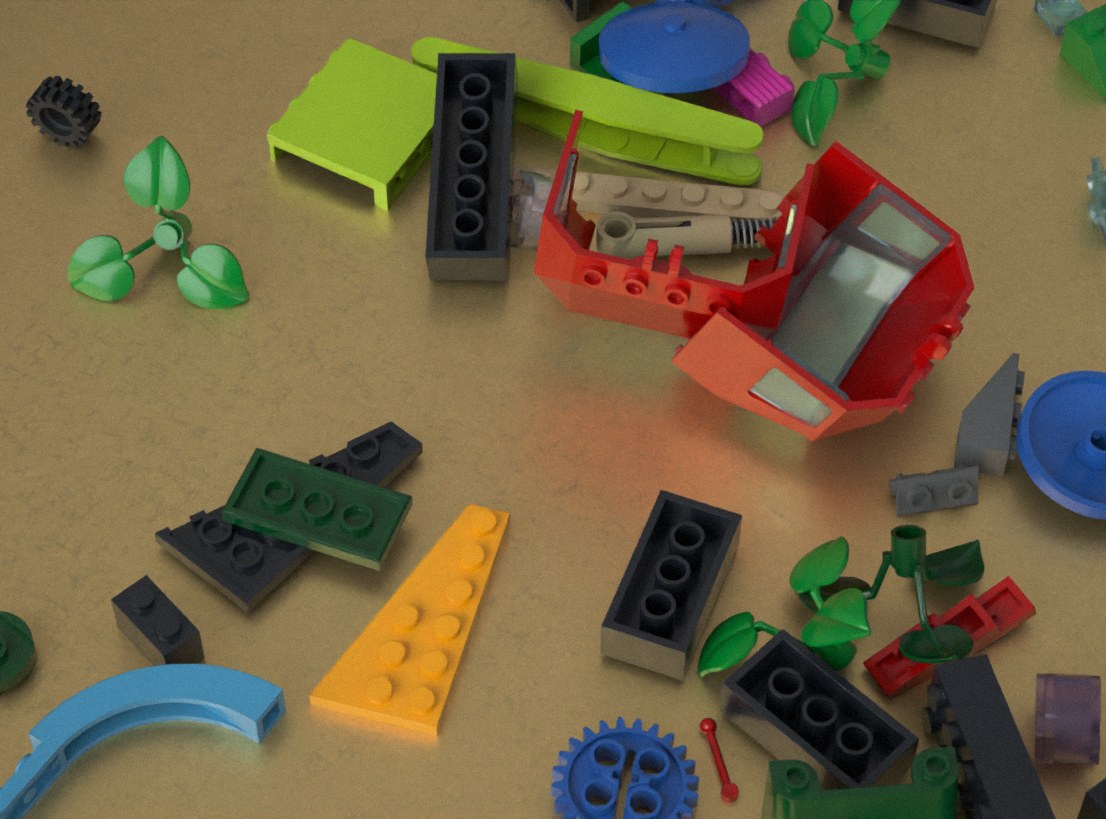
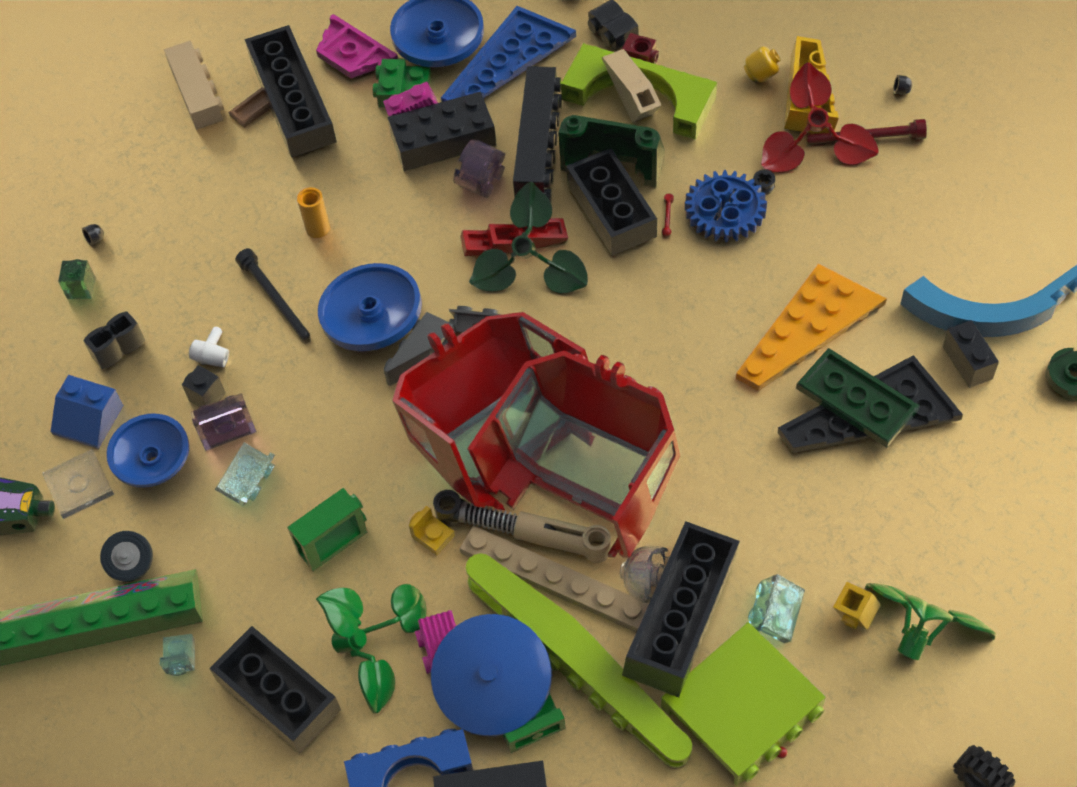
camera: 155 degrees left, 5 degrees up
black brick [600,490,742,681] -> none
green plant [698,536,871,679] -> none
none -> green window [287,488,368,572]
none -> clear light blue bracket [748,574,805,644]
none -> yellow brick [833,582,881,630]

